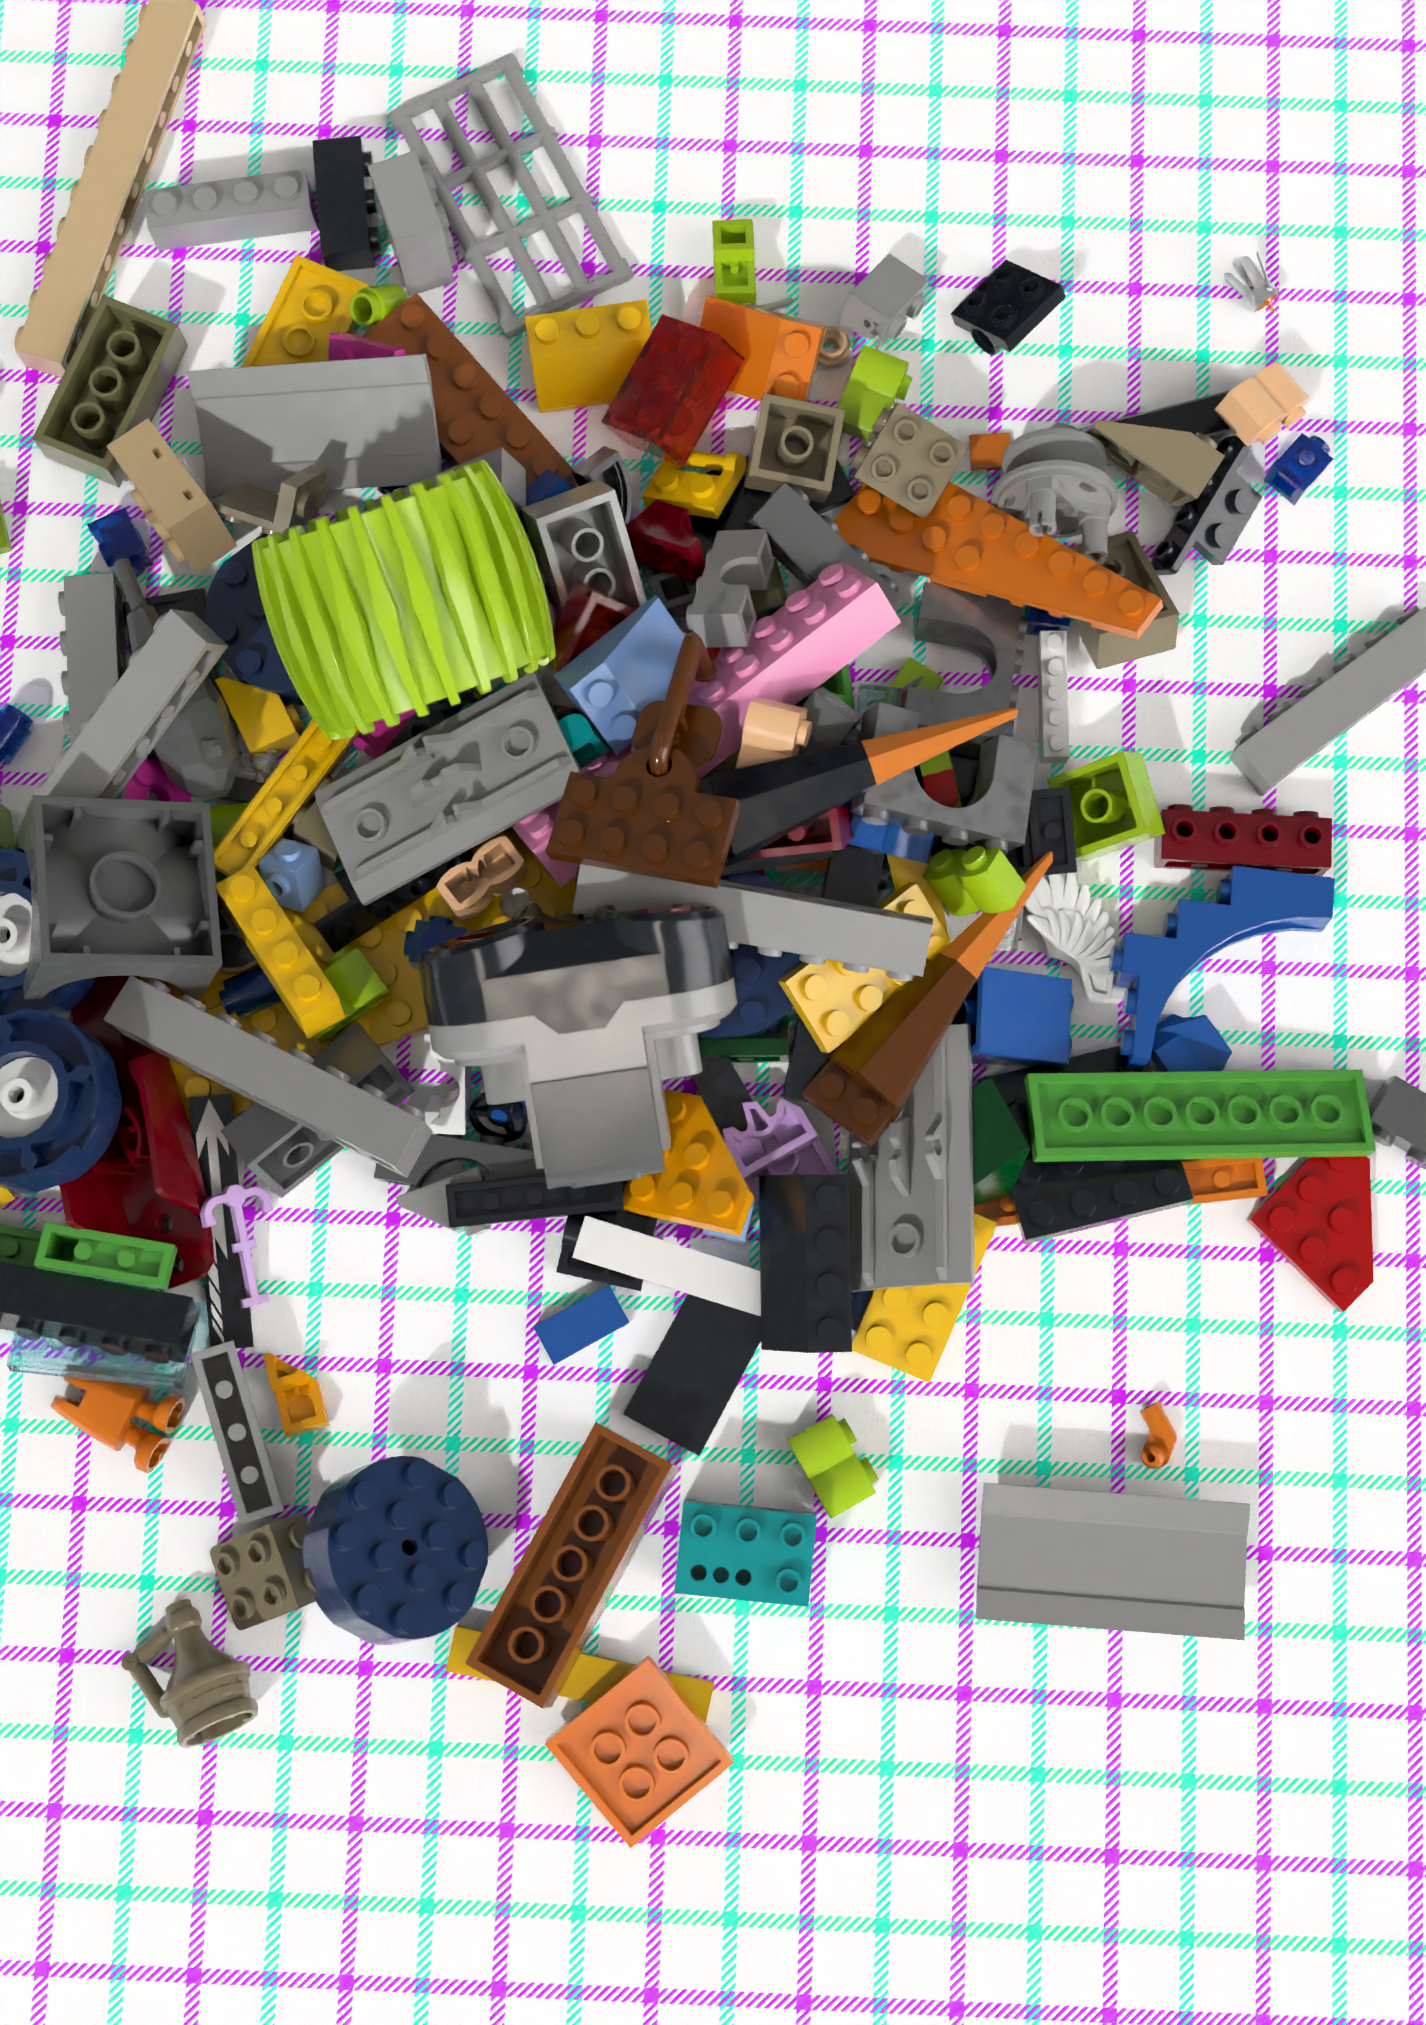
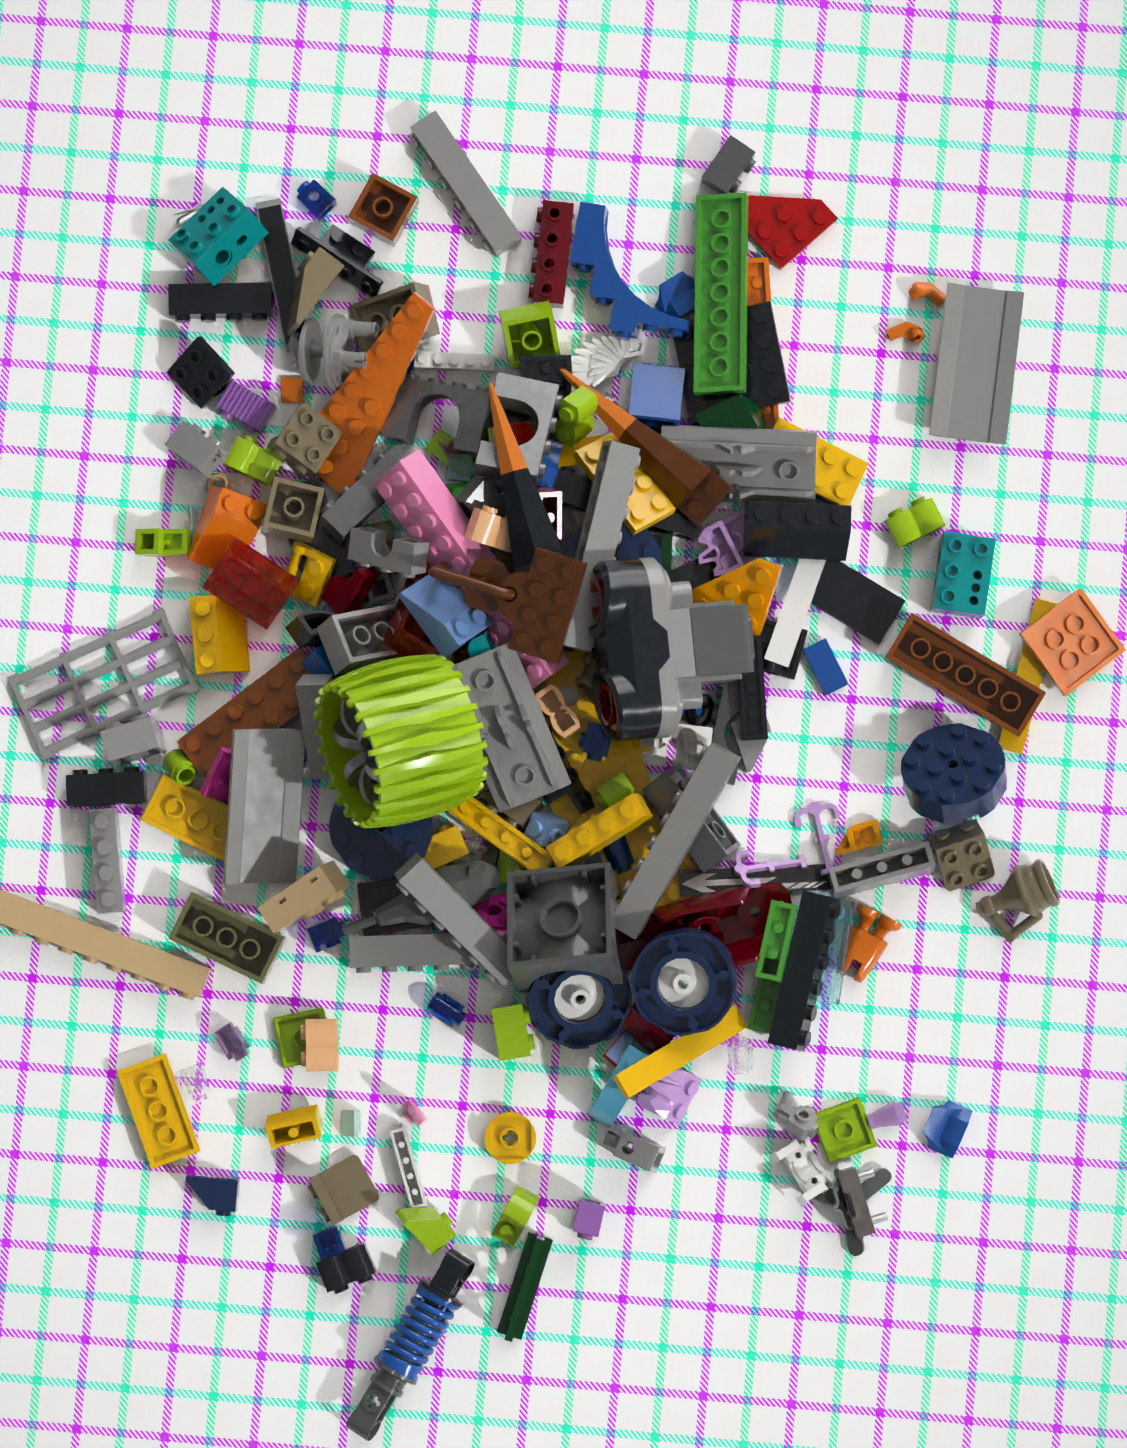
camera: 85 degrees left, 5 degrees up
dark tan bracket [212,464,329,537] -> none
light nougat brick [1215,361,1311,447] -> none
none -> teal piece [168,186,269,286]
none -> black brick [168,282,273,323]
none -> medium lavender brick [215,379,277,435]
none -> dark orange brick [348,172,419,247]
none -> lavender piece [794,802,841,875]
none -> orange arm [908,281,946,307]

